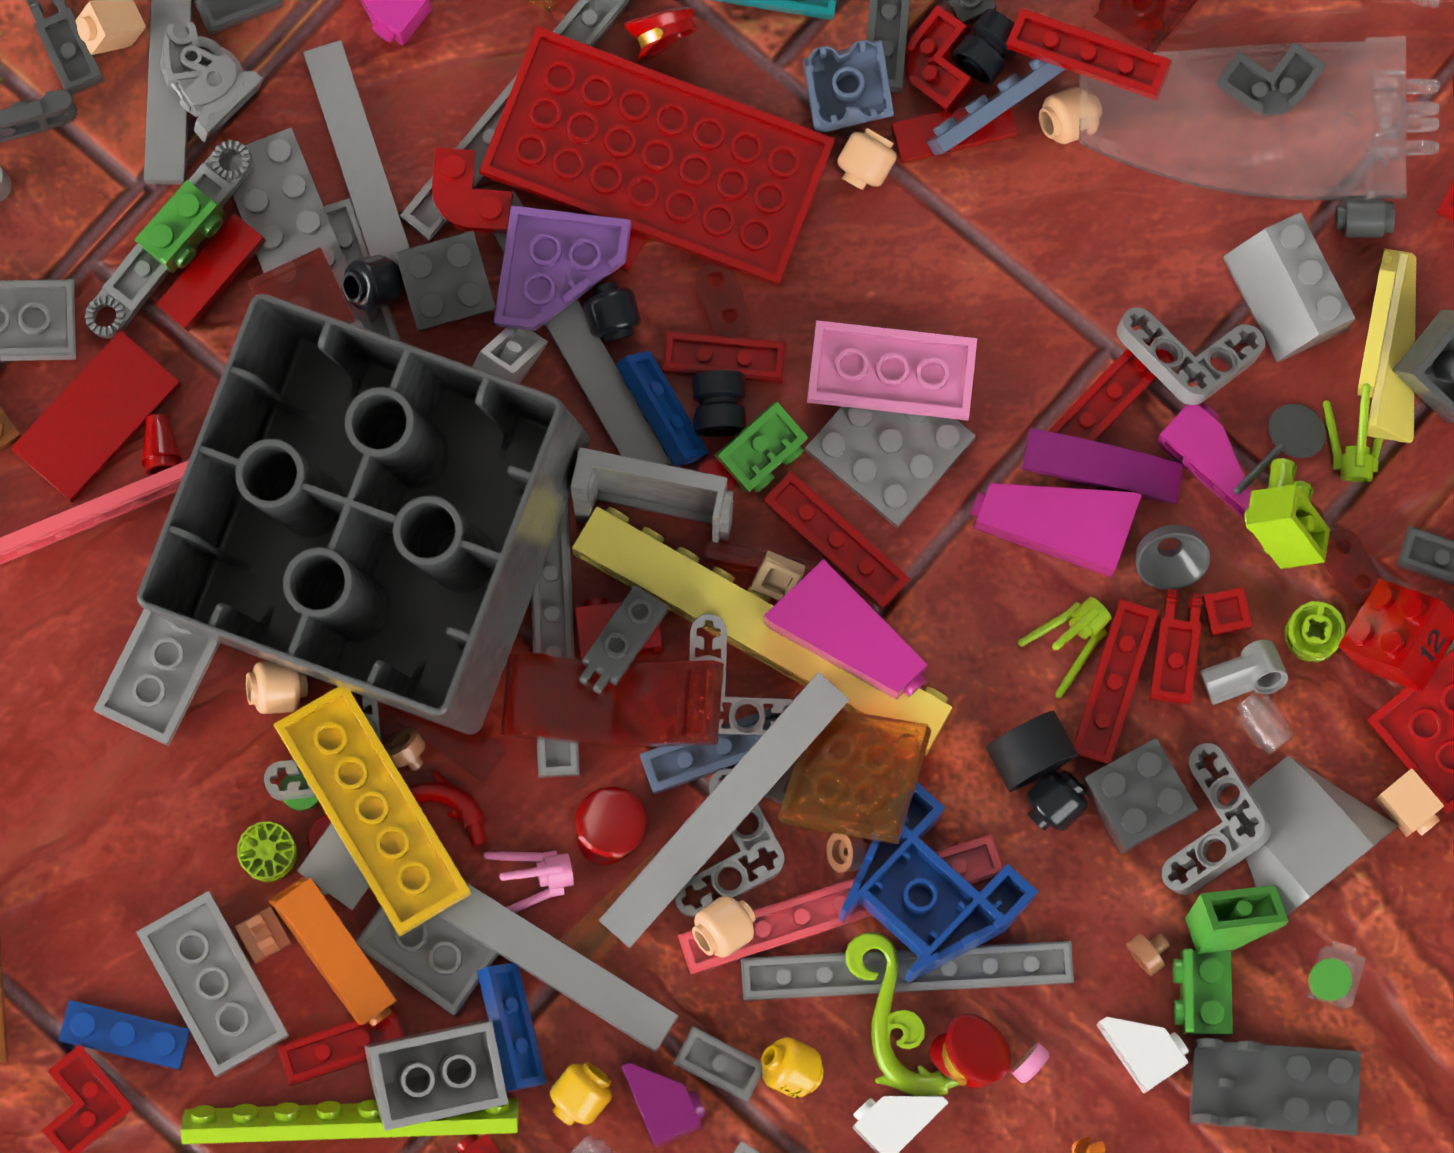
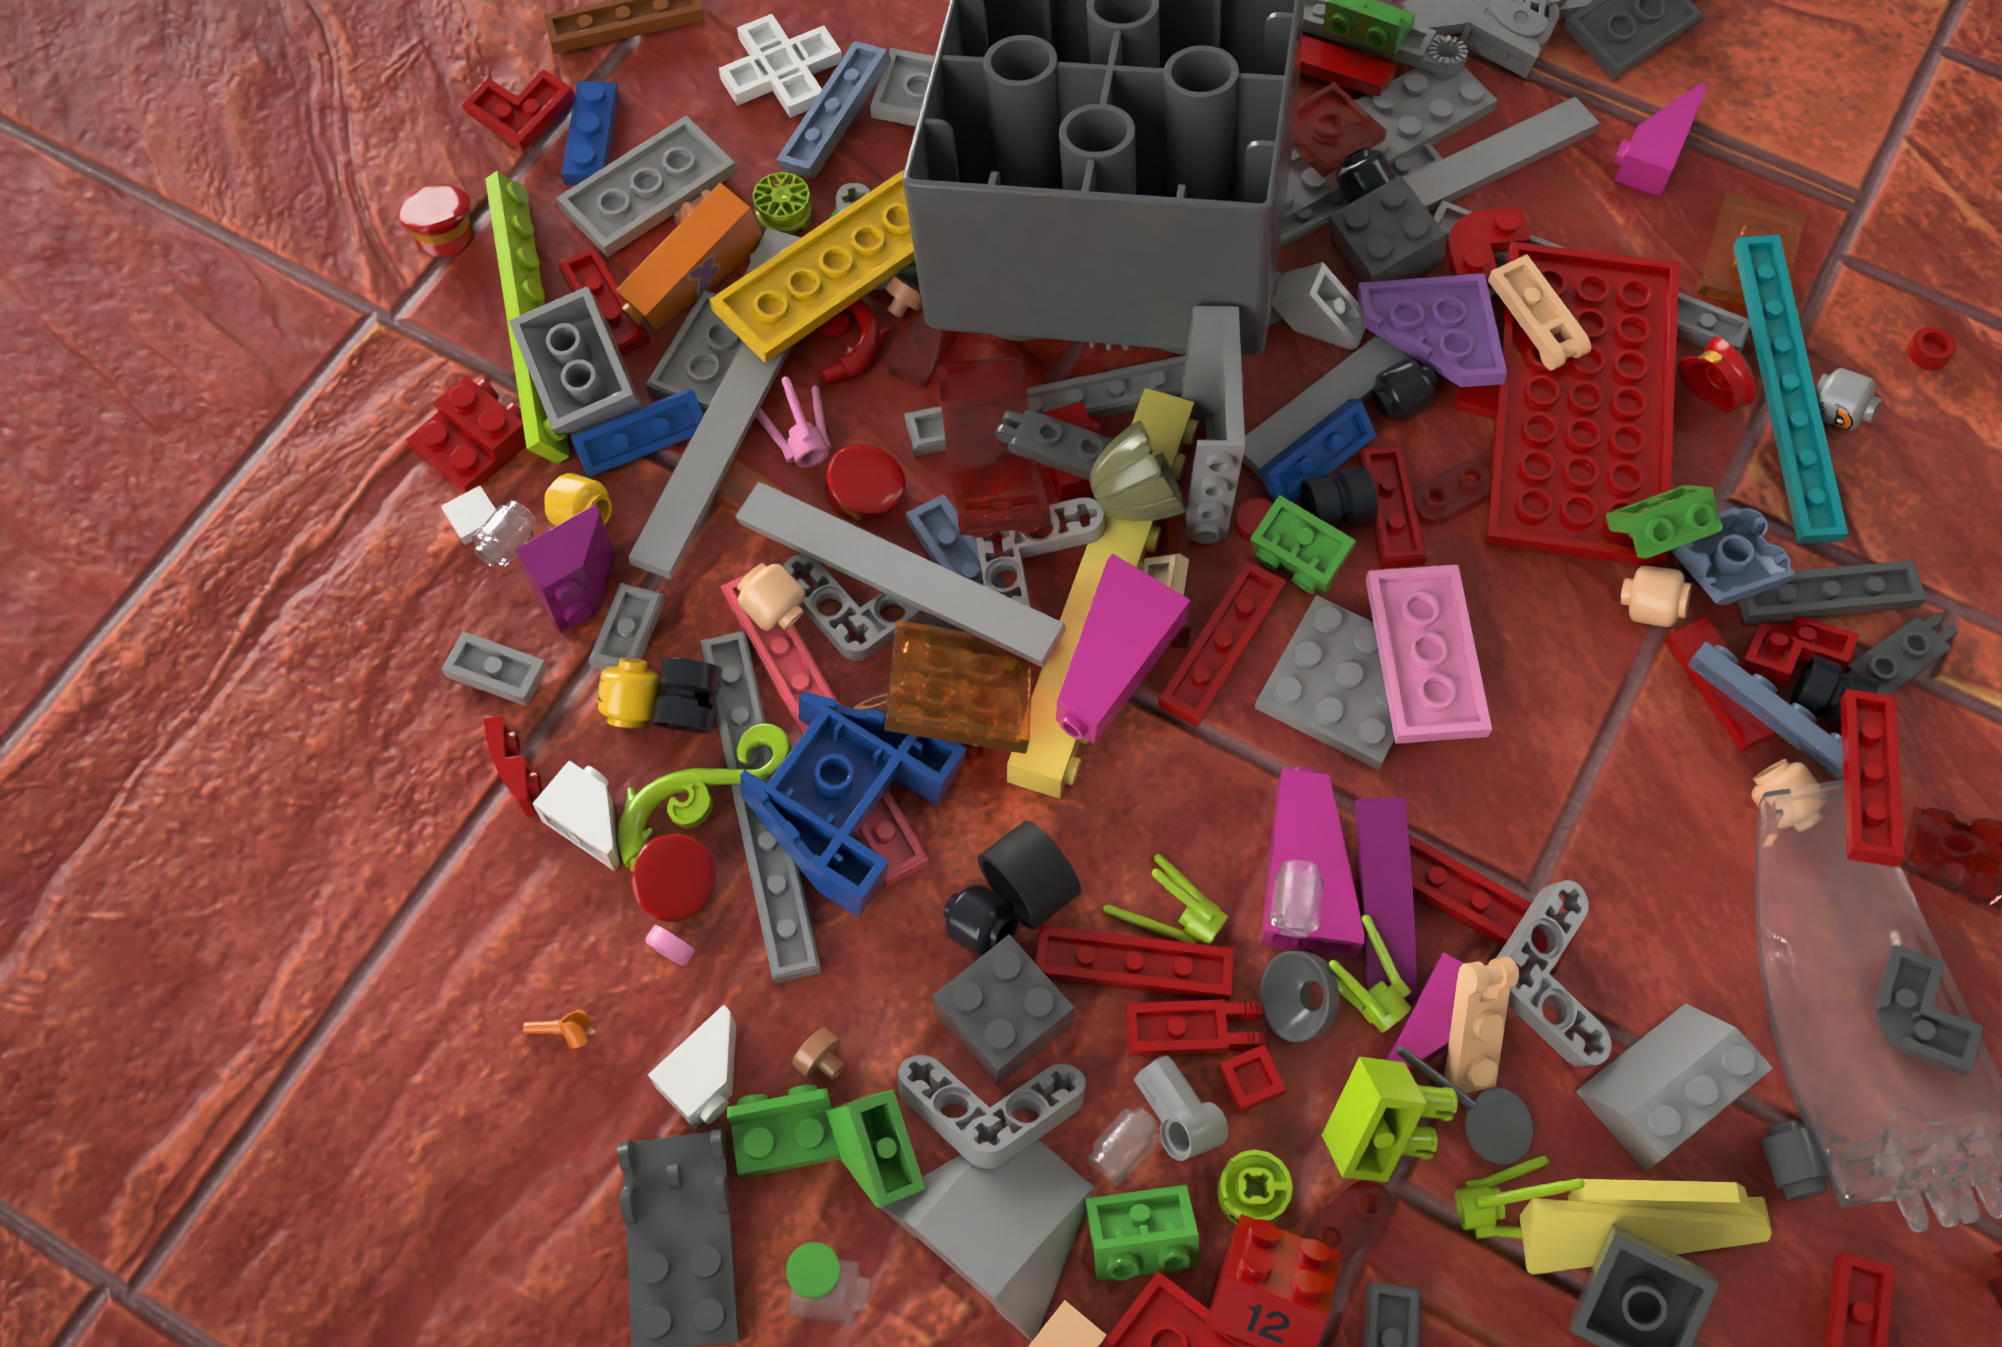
camera: 80 degrees right, 15 degrees down
none -> black wheel [651,657,723,734]
none -> white plate [719,14,842,118]
none -> sand blue plate [776,41,891,180]
none -> bright green bracket [1085,1185,1199,1281]
none -> olive hair [1090,420,1188,521]
none -> clear brick [1270,860,1324,938]
none -> lime plant [1300,915,1412,1033]
none -> light nougat plate [1444,957,1519,1093]
none -> light nougat plate [1488,254,1591,370]
none -> bright green bracket [1606,485,1722,559]

